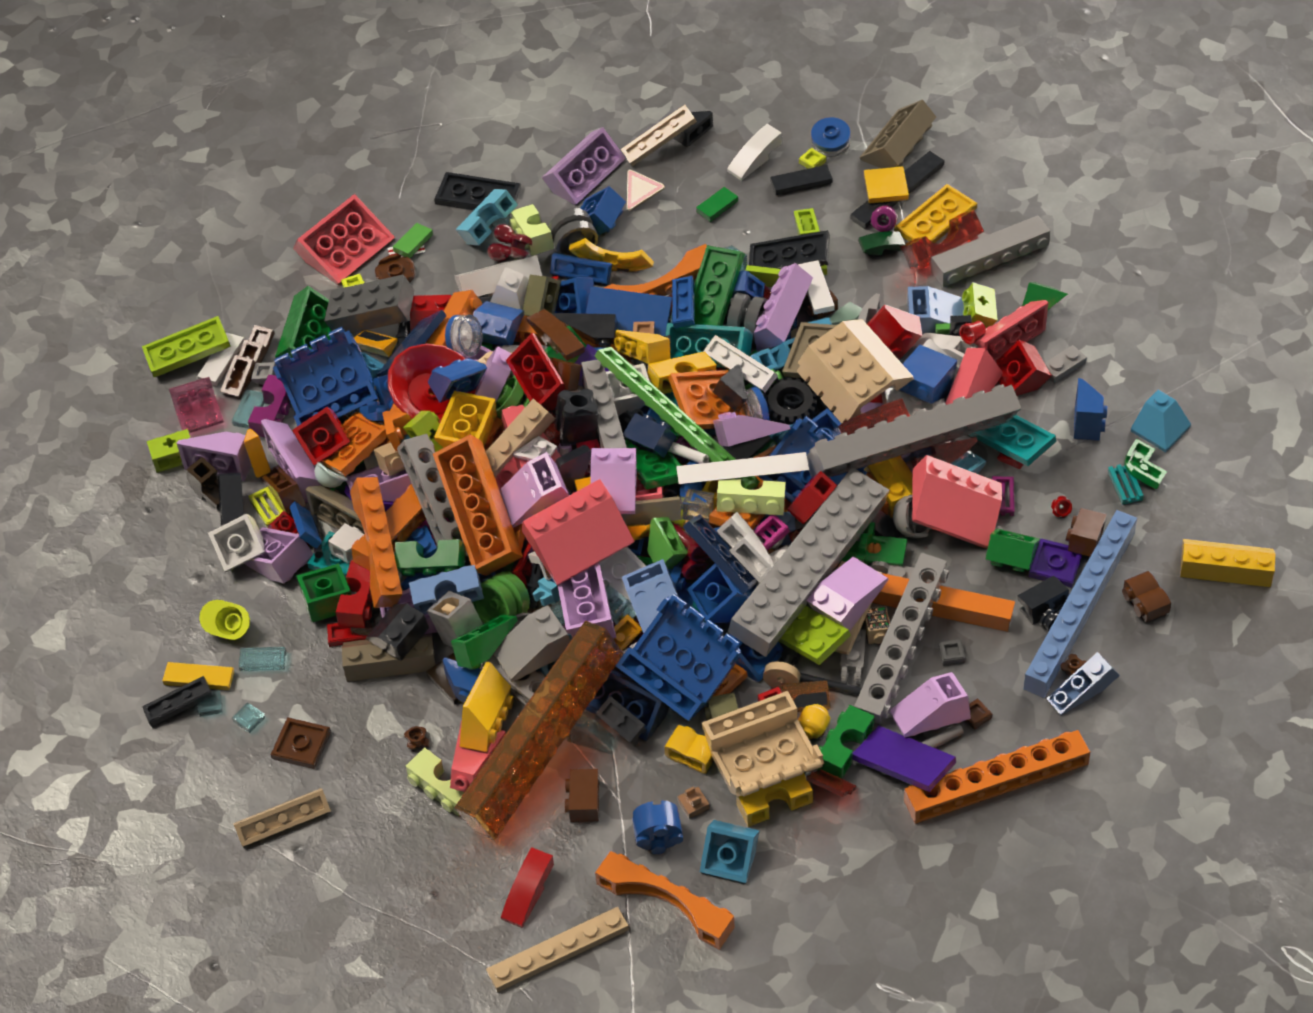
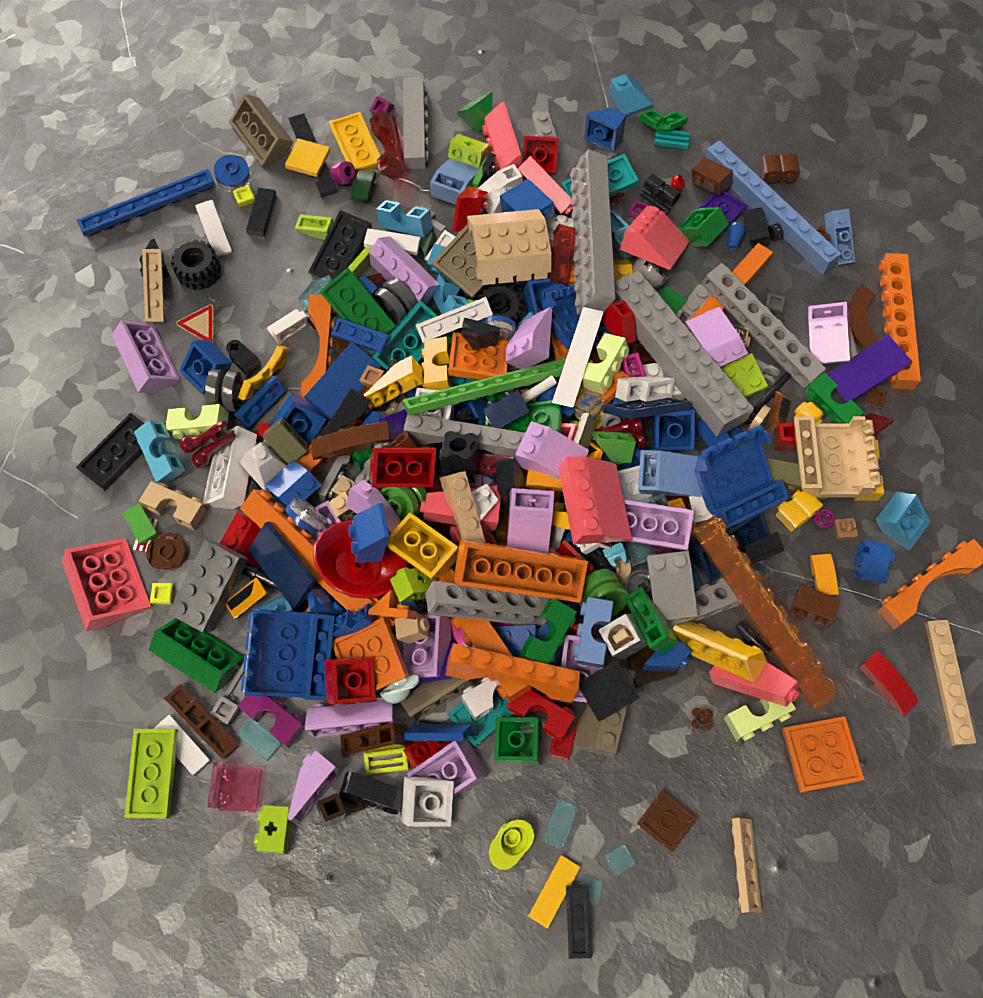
camera: 70 degrees left, 15 degrees up
light orange slope [244,429,270,478] -> none
green tile [696,187,738,222] -> none
red piece [959,321,986,344] -> none
yellow slope [1180,539,1275,587] -> none
none -> blue plate [77,169,215,237]
none -> tan arch [139,482,206,531]
none -> black tyre [171,240,221,290]
none -> black piece [226,340,261,375]
none -> white panel [267,309,309,344]
none -> magenta slope [369,96,394,119]
none -> dark azure arch [376,200,433,237]
none -> black pin [639,174,681,215]
none -> blue cone [727,222,746,250]
none -> orange plate [782,716,865,793]
none -> light orange slope [810,554,839,595]
none -> magenta plate [814,509,835,528]
none -> reddish brown tile [848,283,879,350]
none -> reddish brown tile [862,387,888,410]

